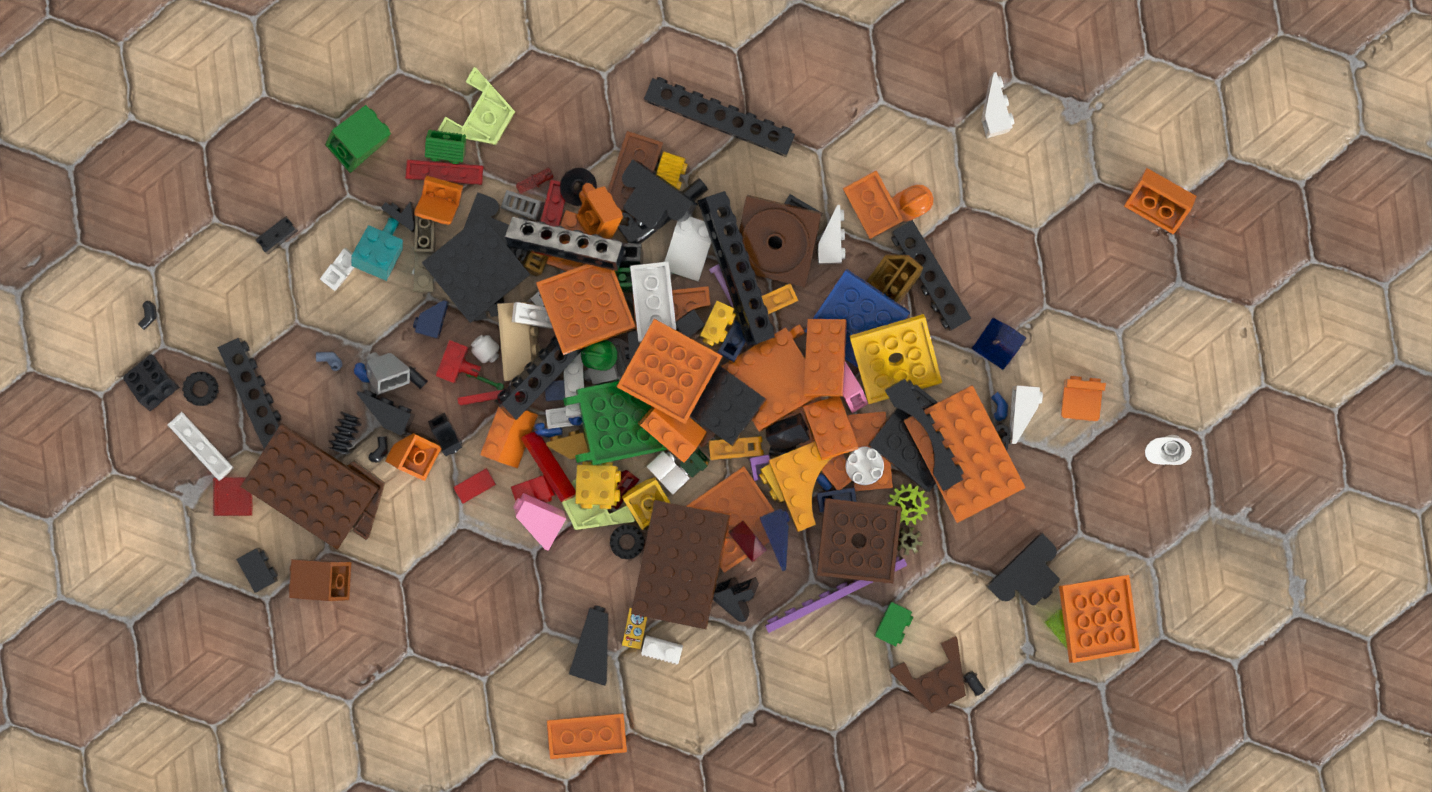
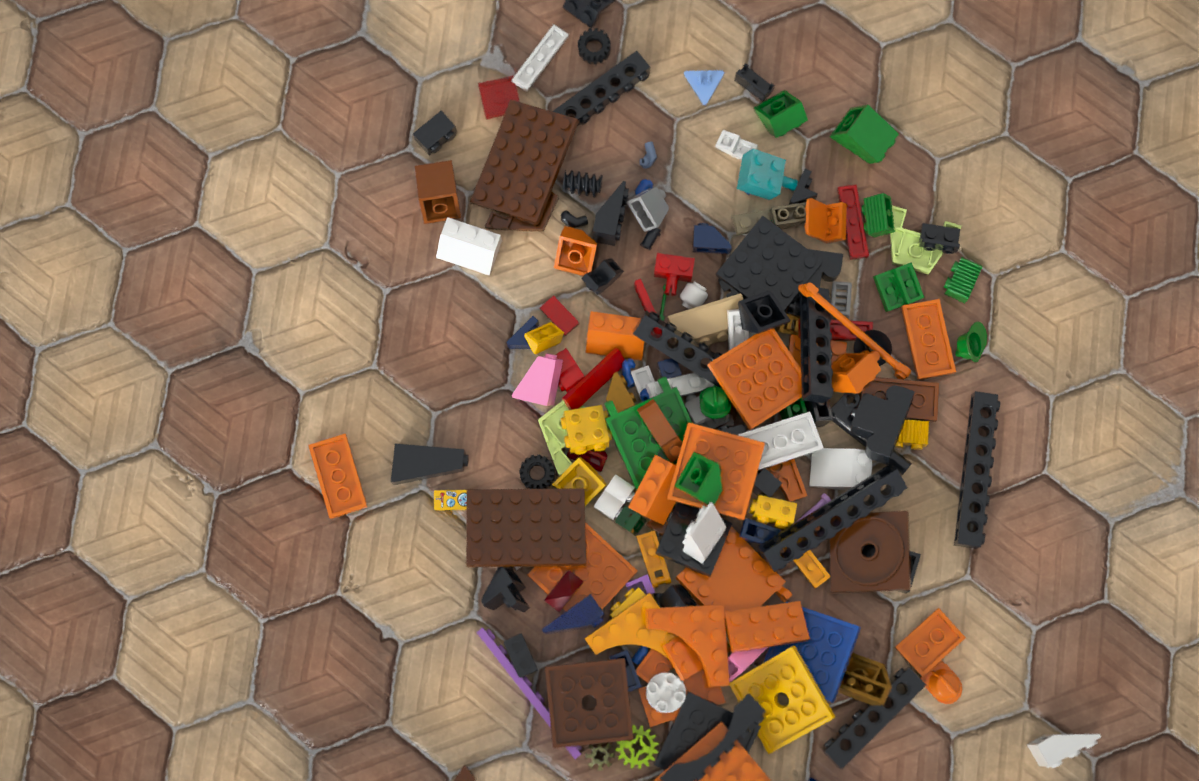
camera: 80 degrees right, 10 degrees down
clear red axle [516,167,554,194] -> none
white brick [641,635,683,665] -> none
white slope [817,205,845,265] -> none
green brick [874,601,914,647] -> none
none -> white slope [436,217,502,276]
none -> black bracket [504,633,538,678]
none -> dark blue slope [506,316,539,349]
none -> yellow slope [524,322,564,355]
none -> dark orange slope [637,399,682,462]
none -> orange plate [645,605,730,687]
none -> green slope [675,452,723,505]
none -> white slope [683,502,726,564]
none -> light blue piece [684,70,724,105]
none -> black slope [738,290,791,334]
none -> green slope [753,90,808,138]
none -> orange hinge [798,283,911,380]
none -> green slope [873,262,925,312]
none -> orange plate [901,299,956,380]
none -> black bracket [919,223,960,254]
none -> green brick [943,257,983,303]
none -> green piece [955,322,987,362]

